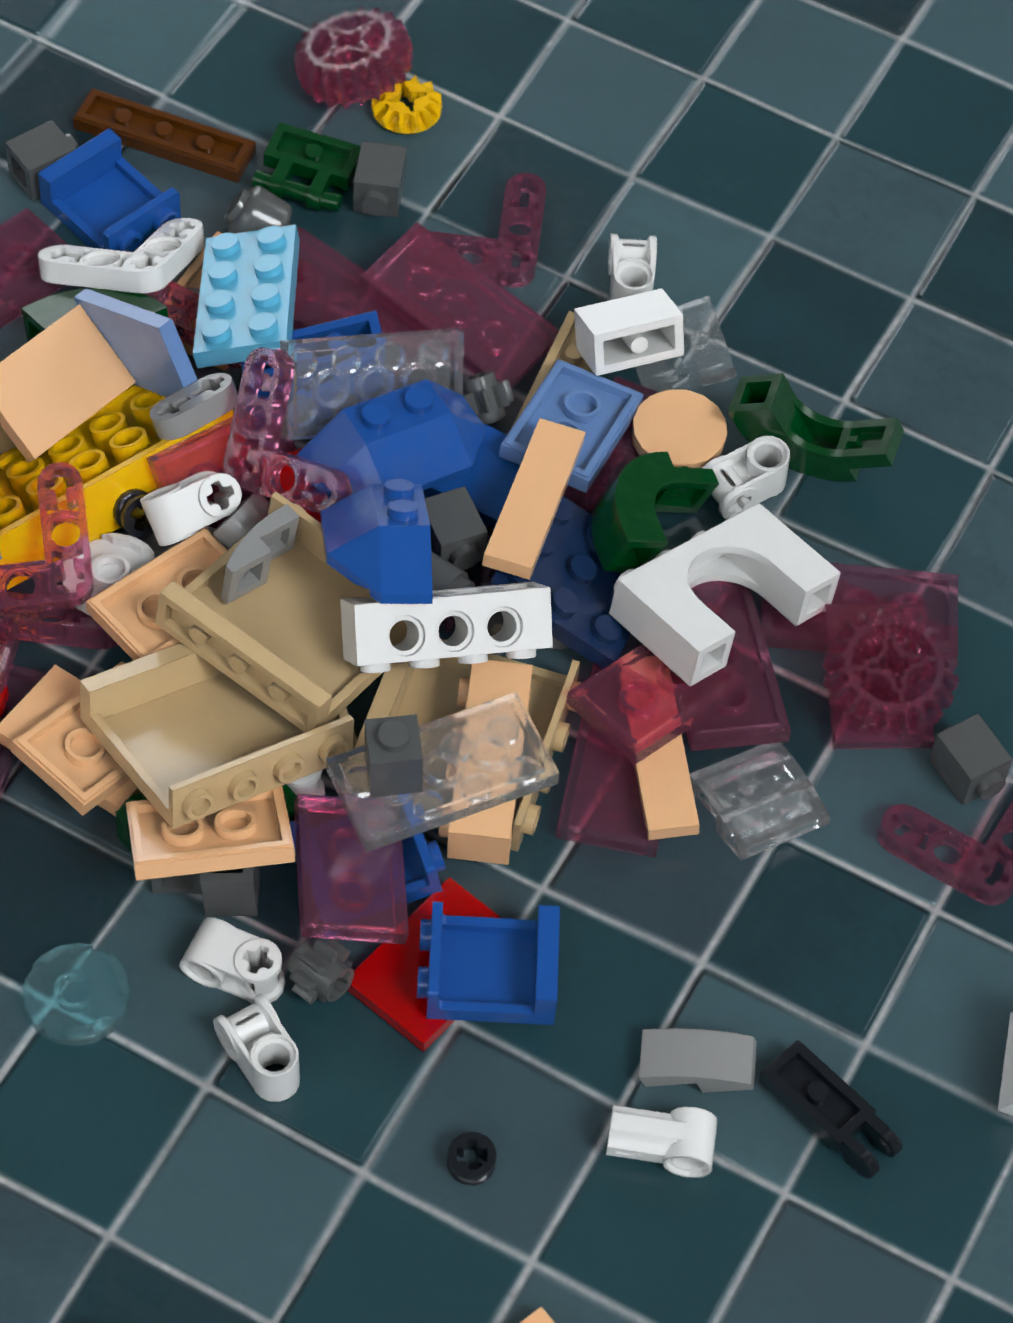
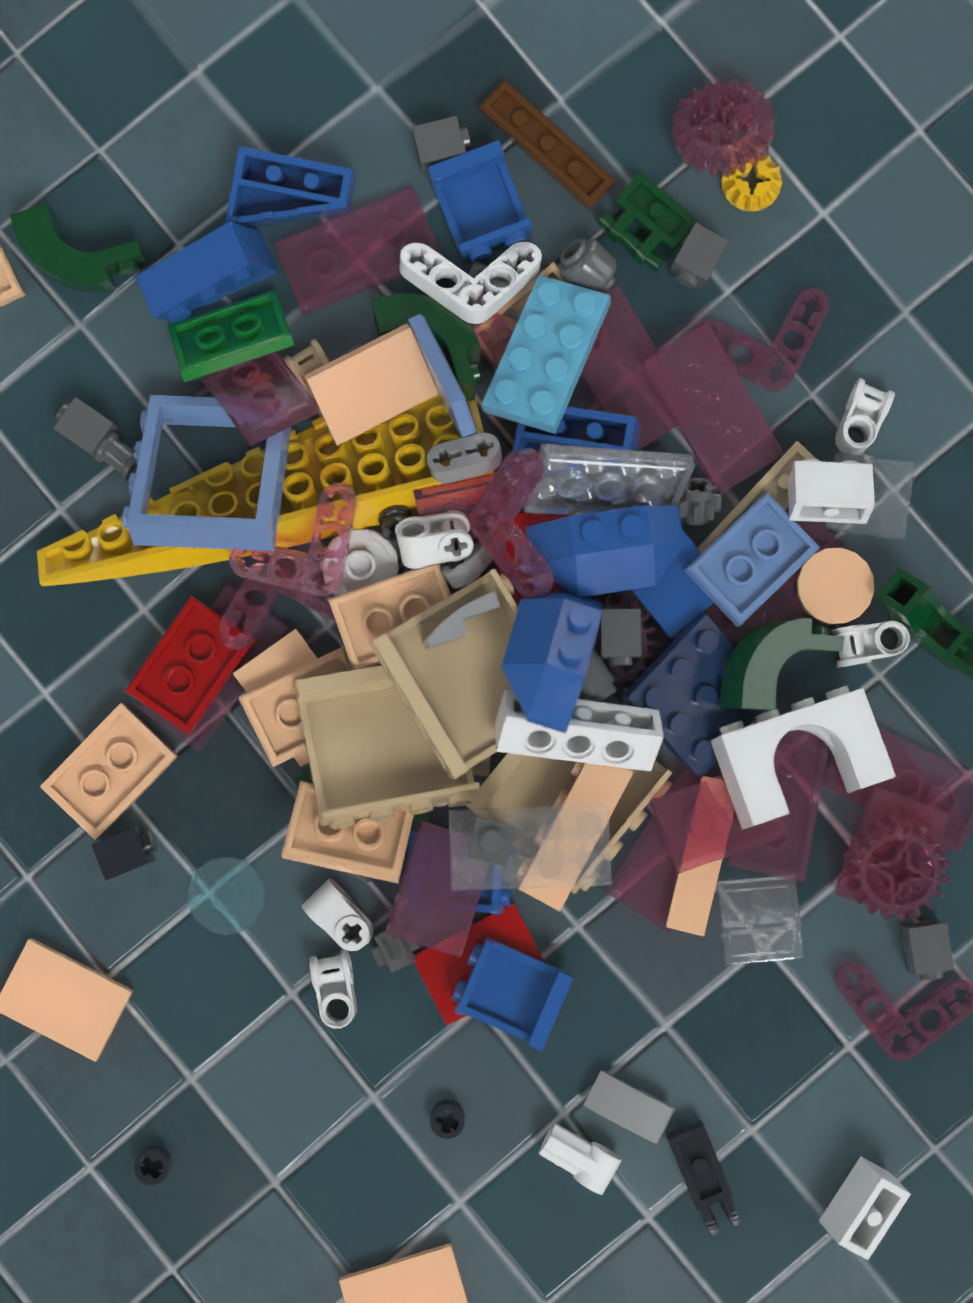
camera: 25 degrees right, 30 degrees up
light nougat tile [482,418,586,580] -> none

